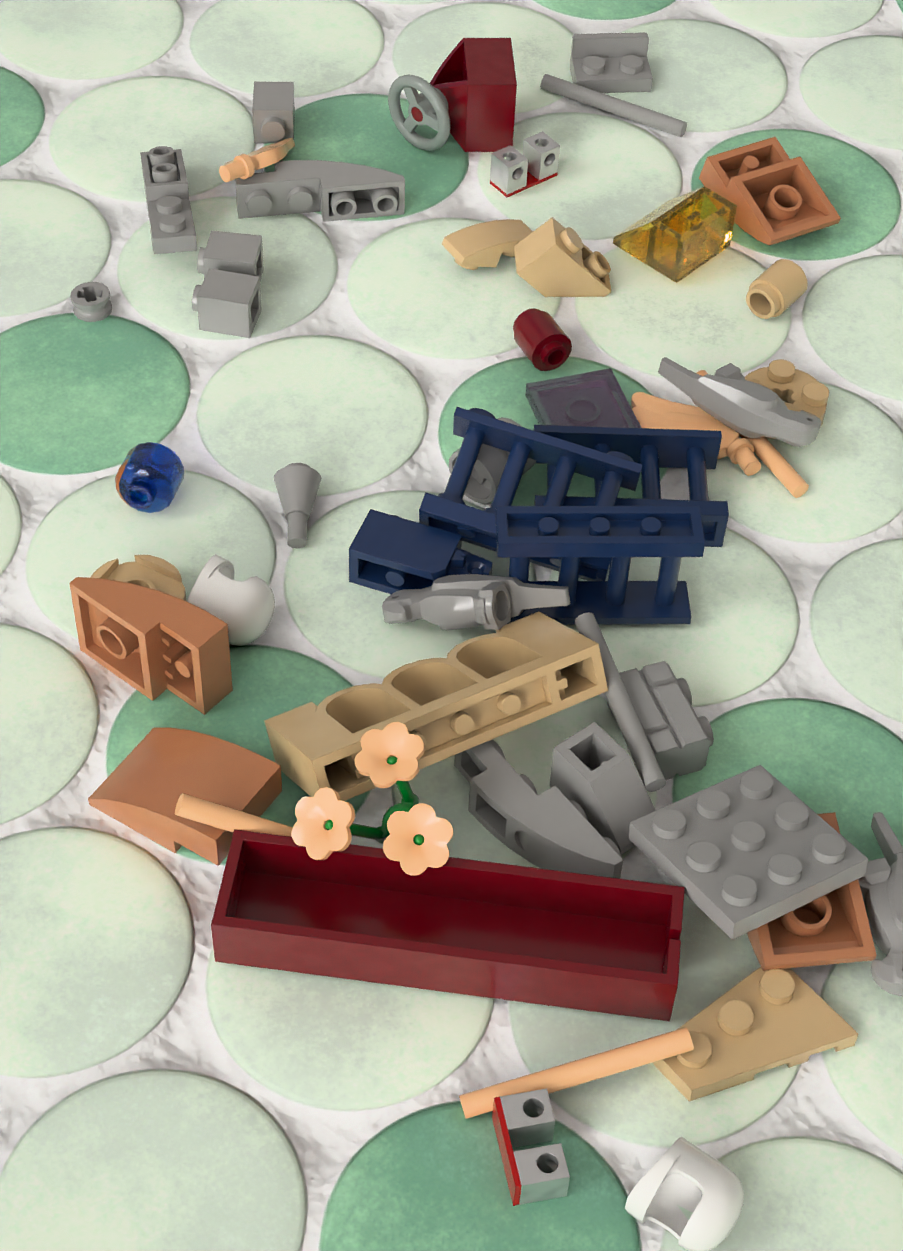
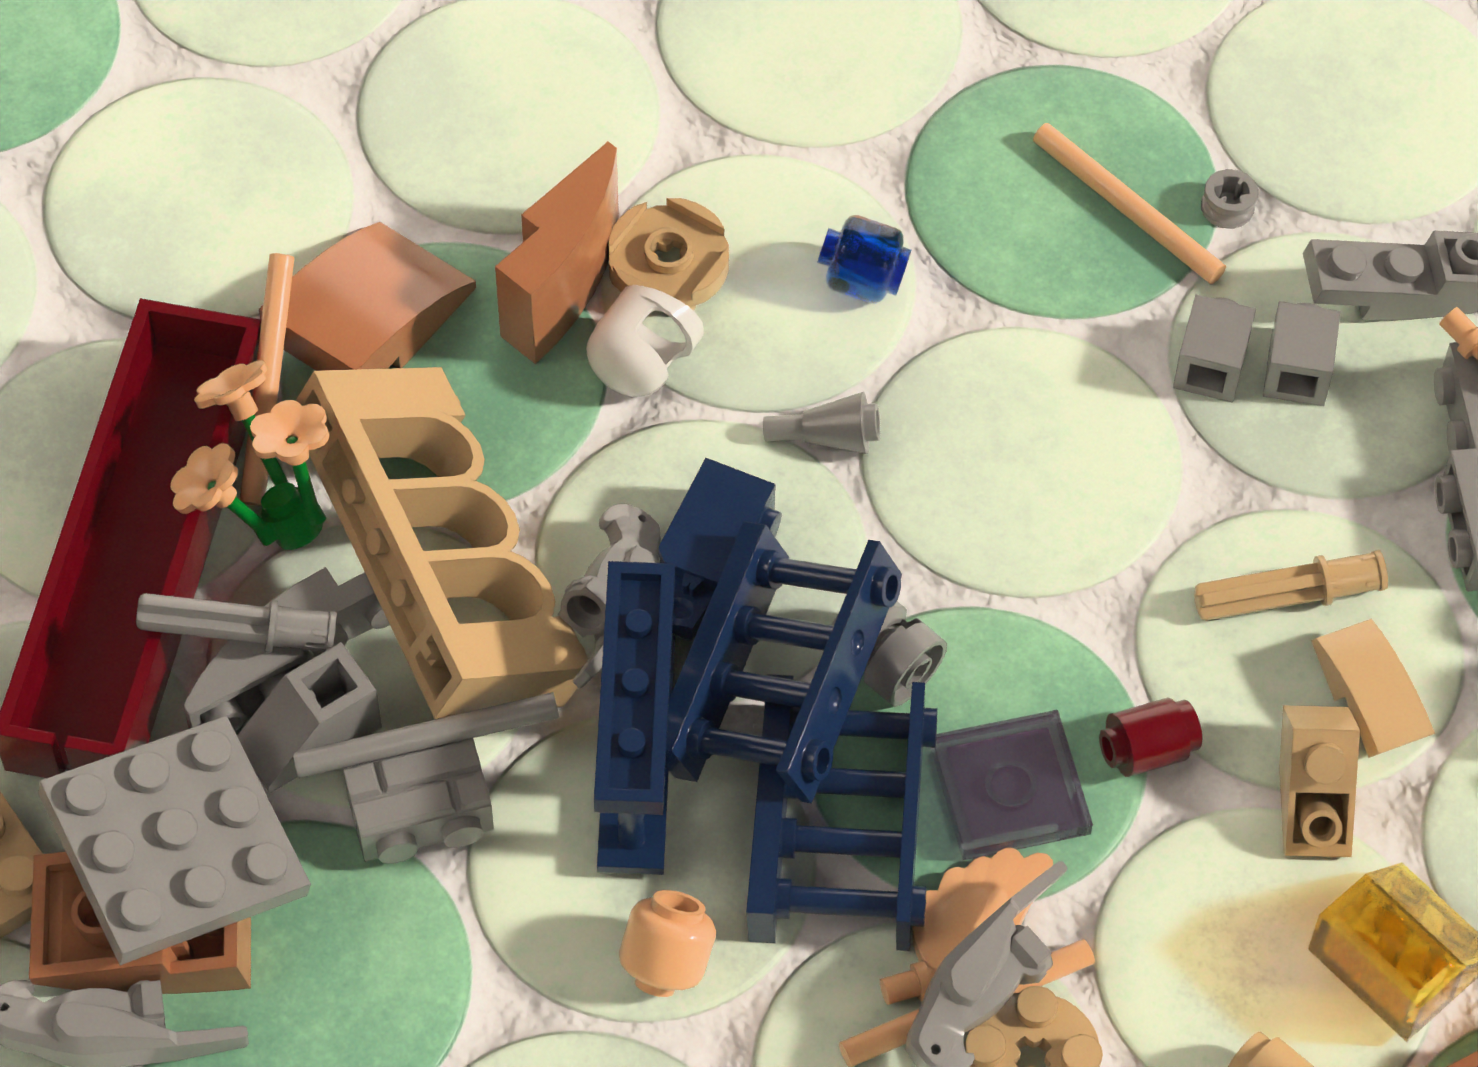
camera: 95 degrees right, 10 degrees up
none -> light grey axle [136,593,337,652]
none -> light nougat head [619,890,716,997]
none -> light nougat bar [1033,123,1226,284]
none -> tan axle [1194,550,1388,621]

